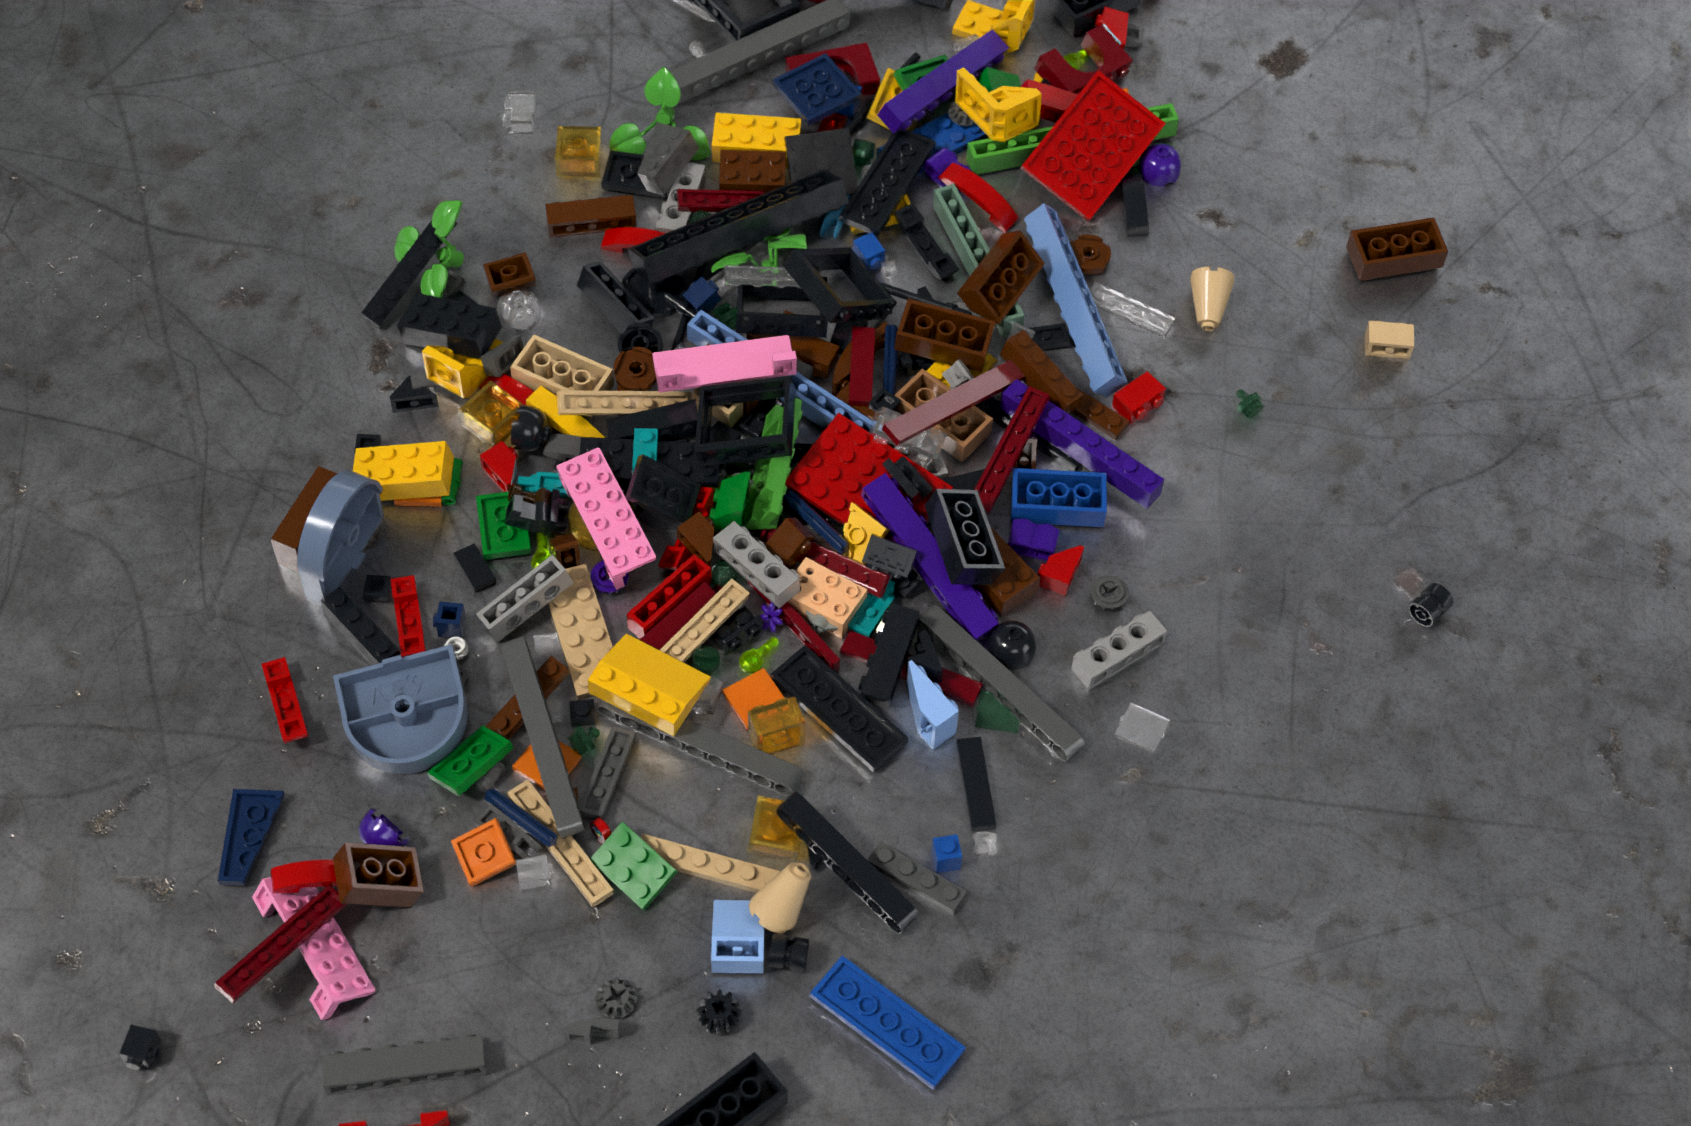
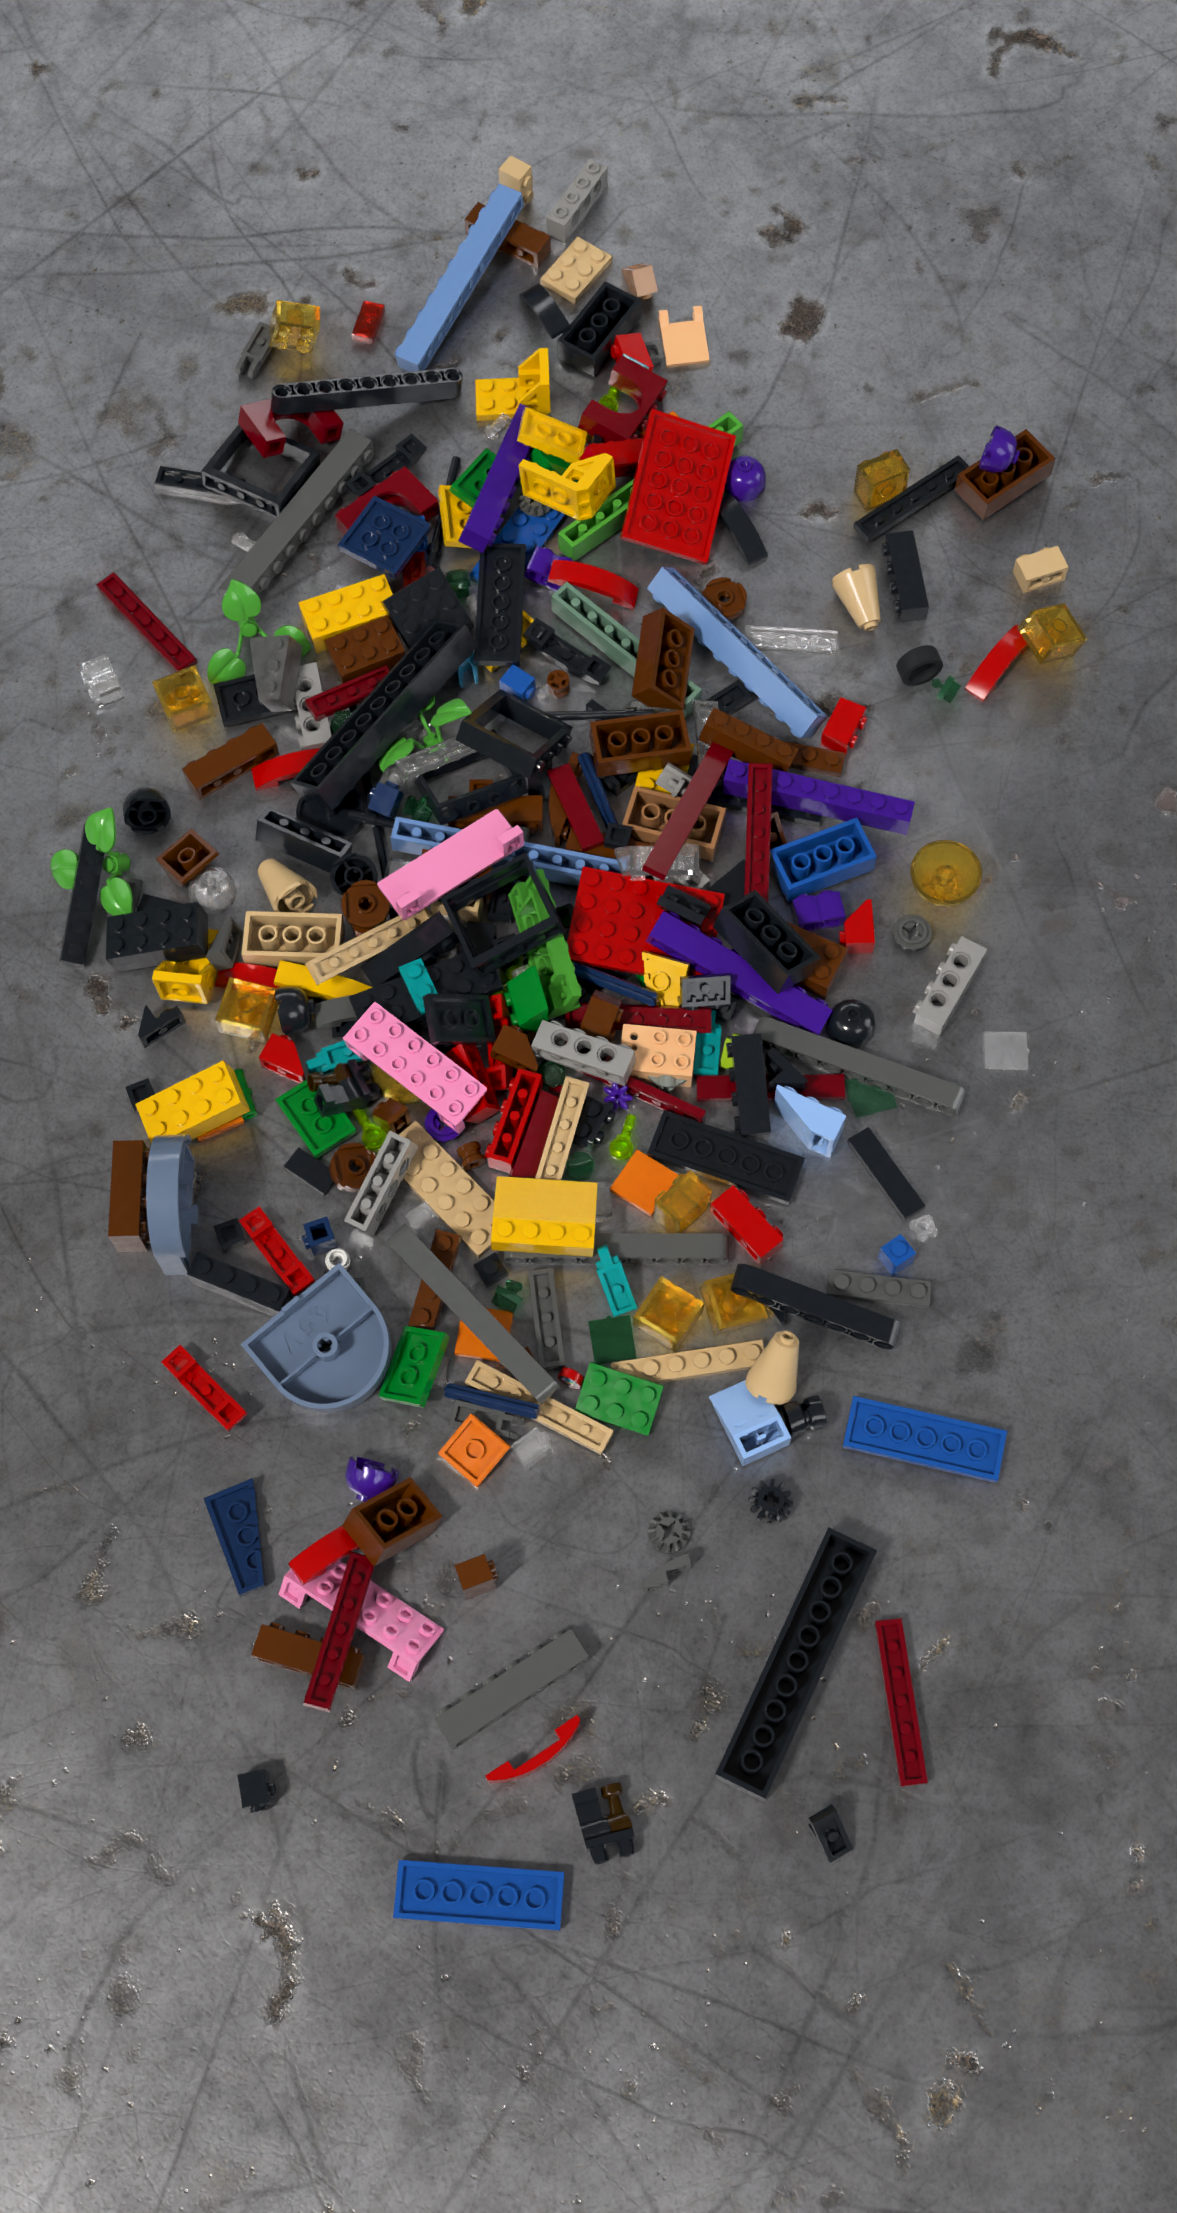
camera: 20 degrees left, 10 degrees up
none -> dark red tile [96,572,198,676]
none -> black cylinder [123,787,171,834]
none -> reddish brown brick [251,1622,366,1690]
none -> tan cone [257,859,318,913]
none -> reddish brown plate [329,1143,377,1192]
none -> black slope [345,434,427,497]
none -> red brick [444,1044,501,1124]
none -> reddish brown brick [454,1554,499,1600]
none -> reddish brown wheel [456,1141,487,1171]
none -> yellow plate [517,407,587,463]
none -> reddish brown wheel [547,670,570,699]
none -> clear green piece [588,1315,637,1364]
none -> teal hinge [595,1244,638,1317]
none -> clear yellow brick [633,1276,704,1352]
none -> light nougat flag [658,305,710,367]
none -> red brick [710,1185,784,1266]
none -> clear yellow brick [853,449,910,512]
none -> black plate [853,455,970,543]
none -> black brick [881,530,929,623]
none -> black tyre [896,645,943,686]
none -> clear yellow piece [910,840,982,908]
none -> red slope [964,624,1036,702]
none -> dark purple cylinder [979,425,1020,473]
none -> clear yellow brick [1017,603,1088,665]

